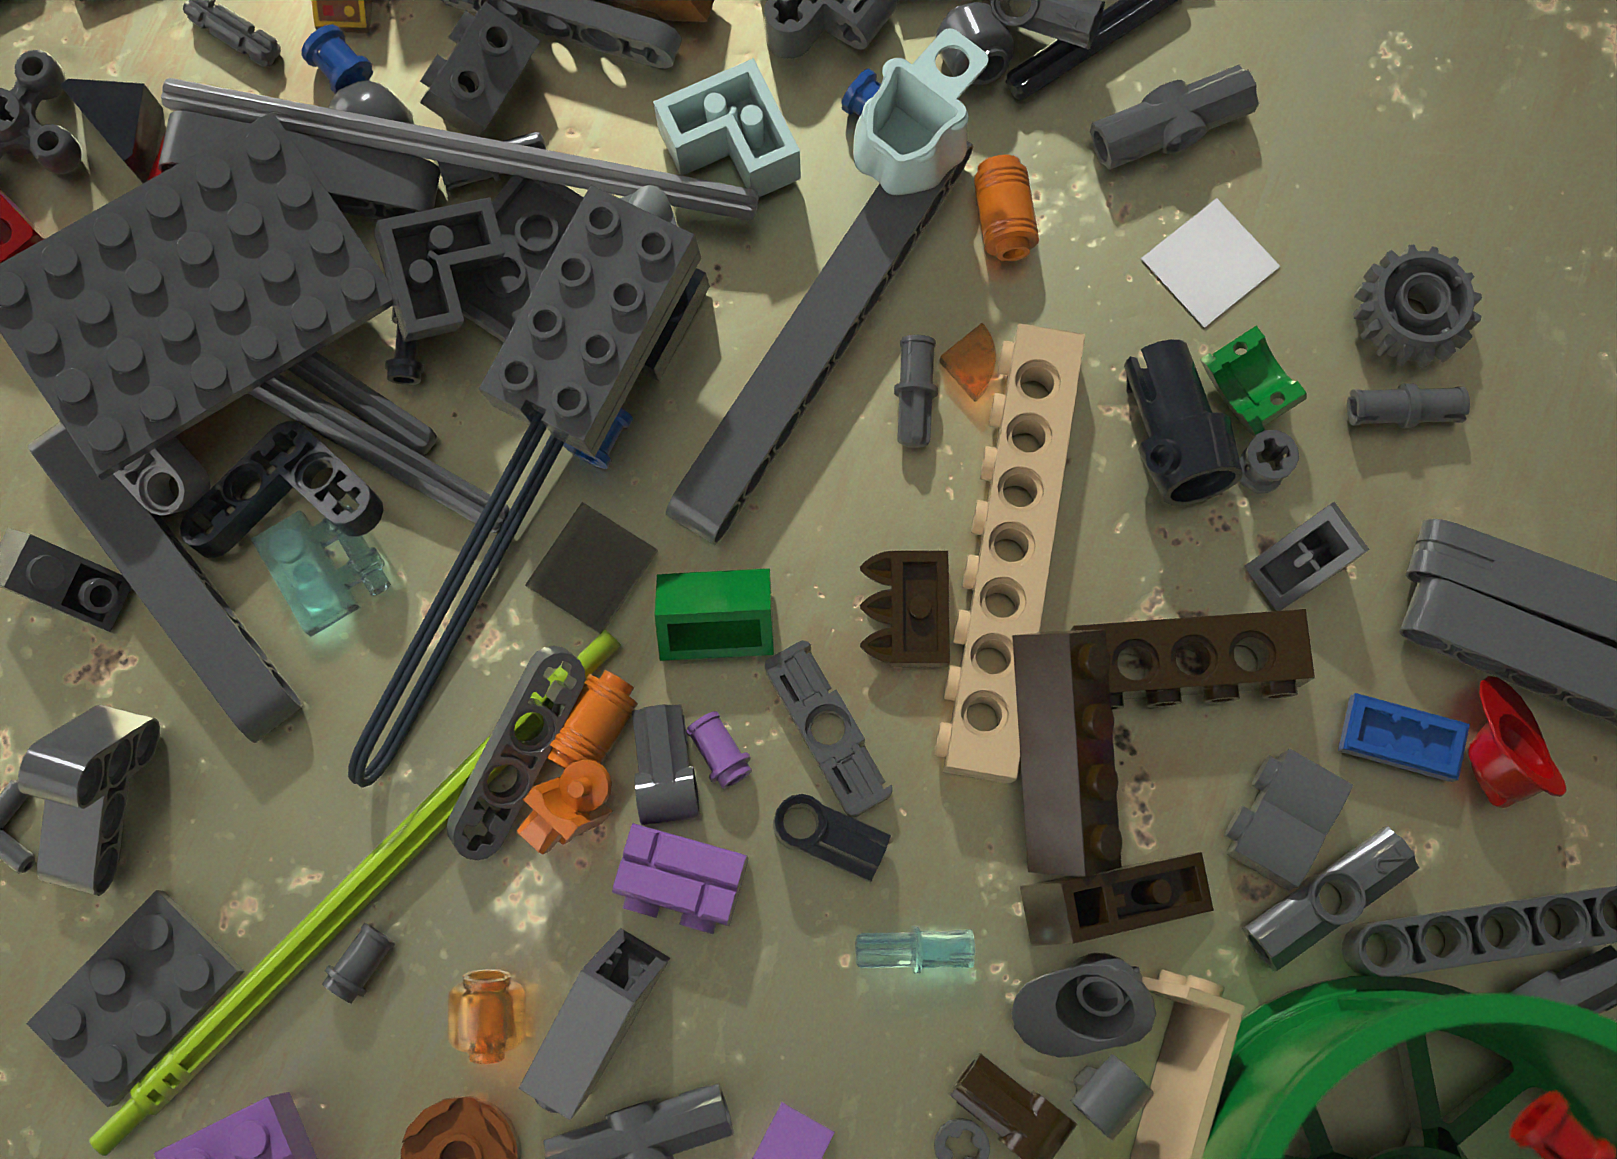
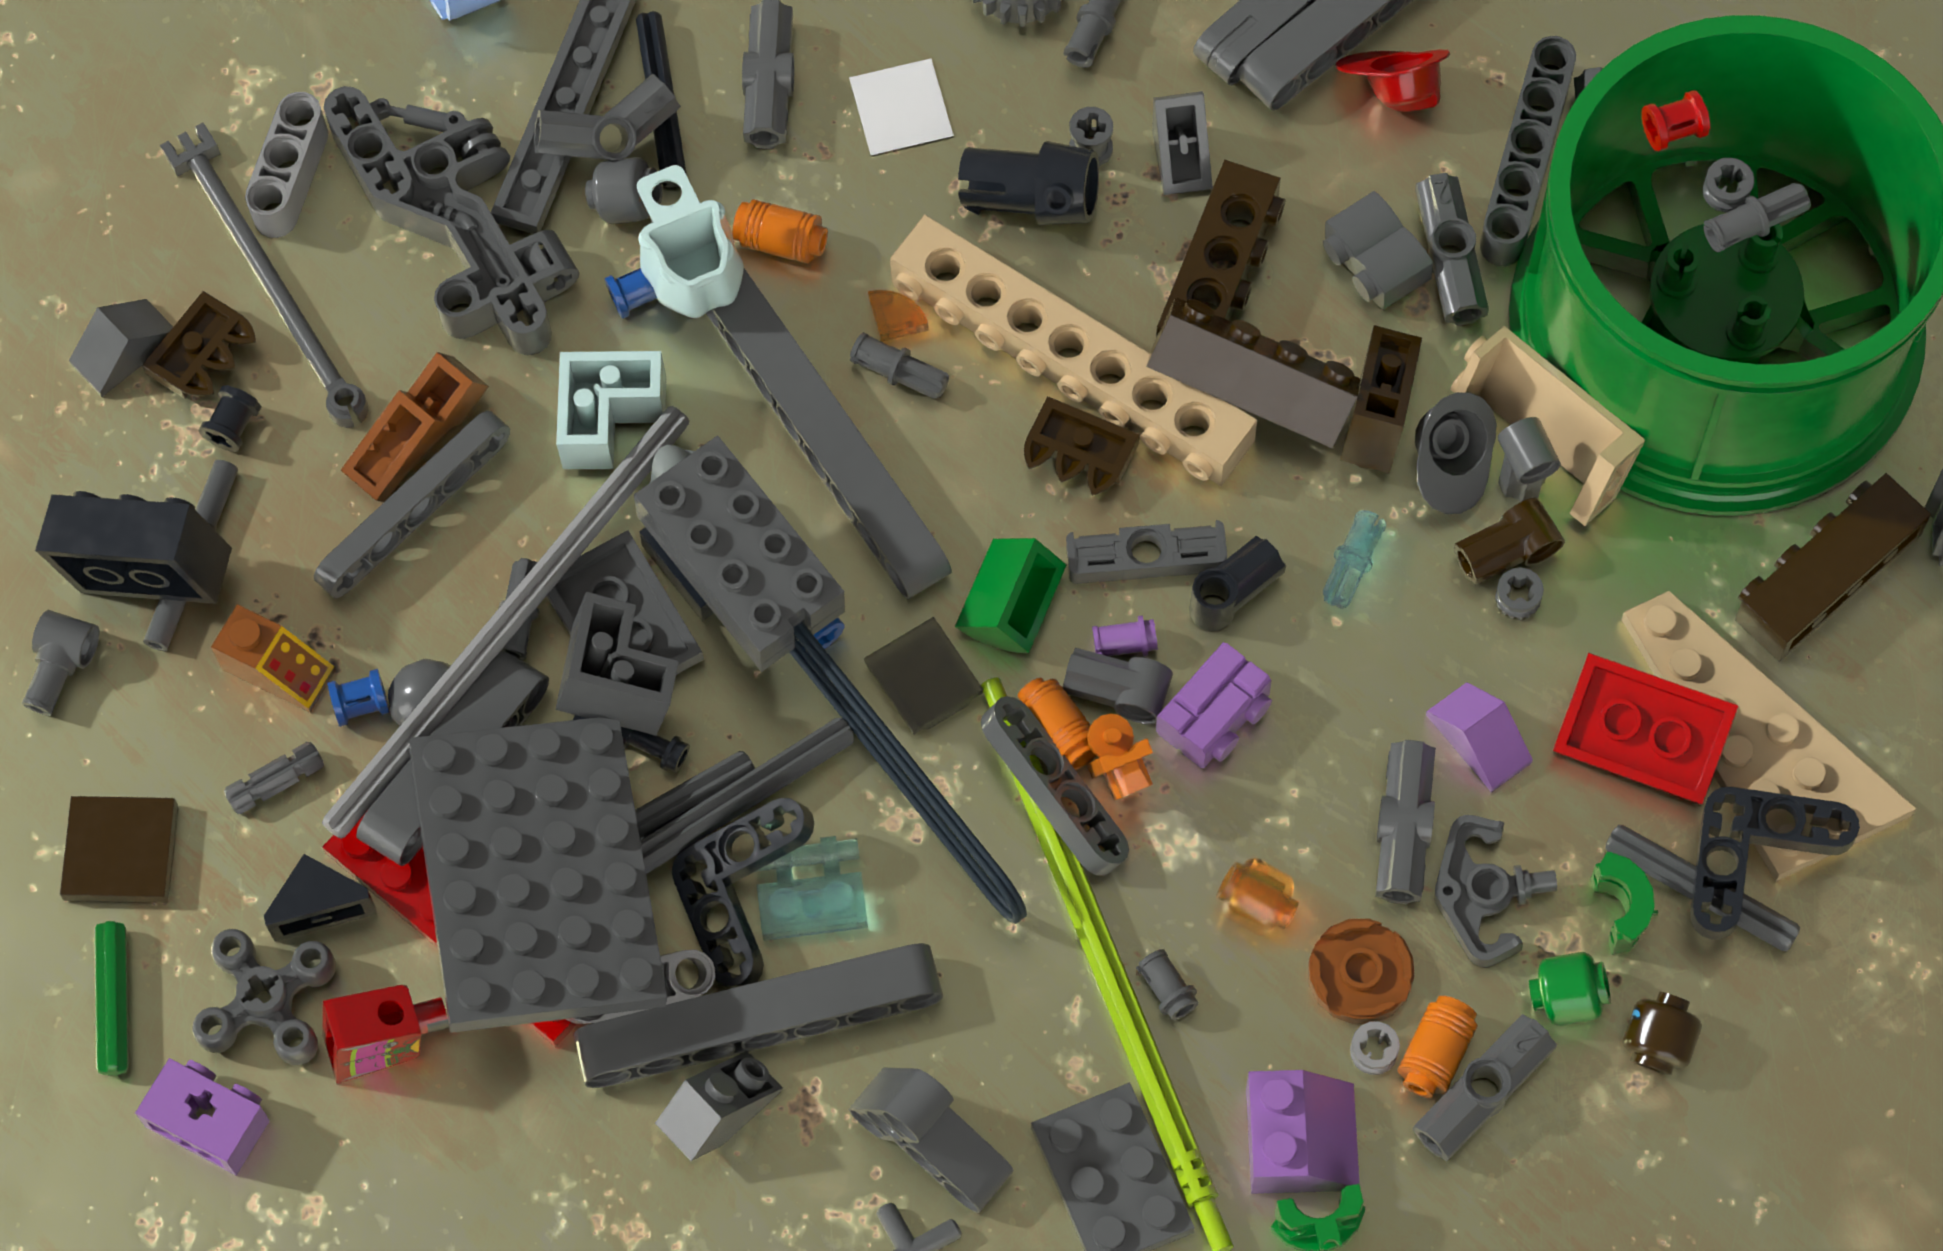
camera: 65 degrees left, 10 degrees down
dark grey brick [419,1,541,137] -> none
dark grey slope [519,928,670,1120] -> none
green piece [1200,325,1307,436] -> none
blue plate [1338,693,1470,782] -> none

